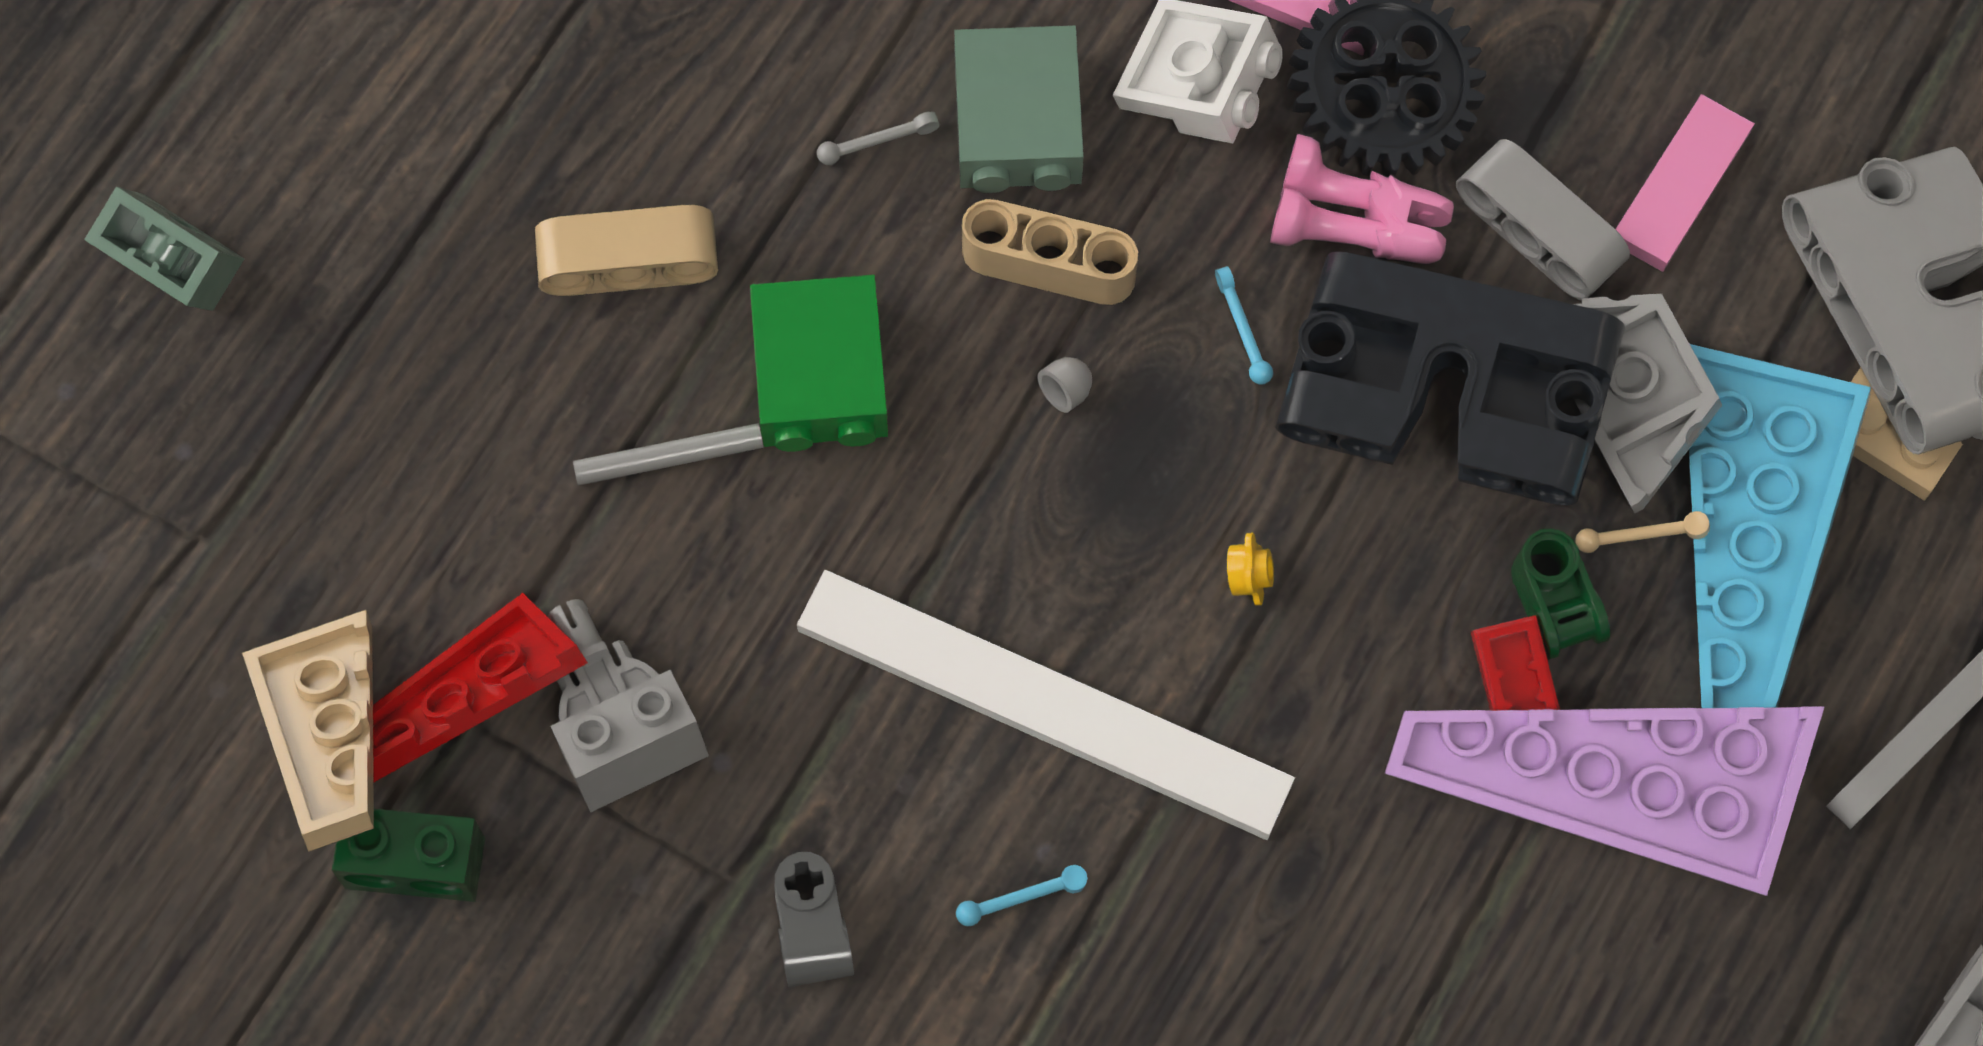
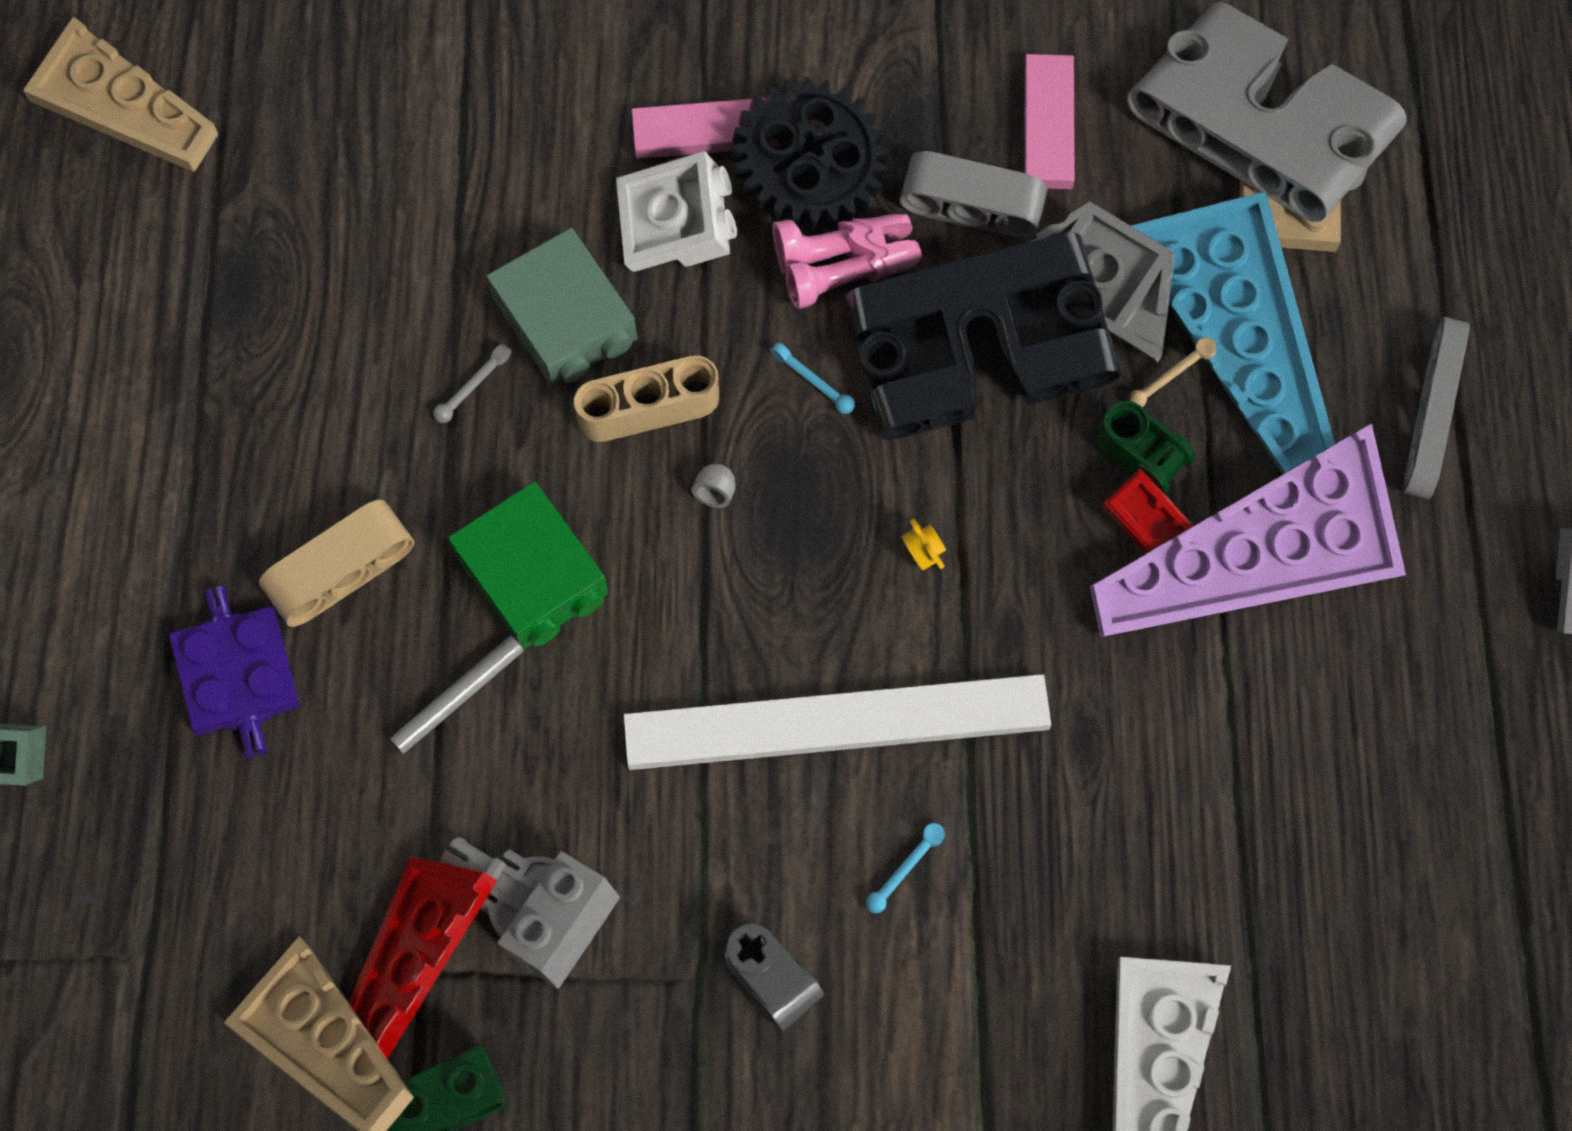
camera: 30 degrees left, 0 degrees up
none -> dark purple plate [169,586,301,758]

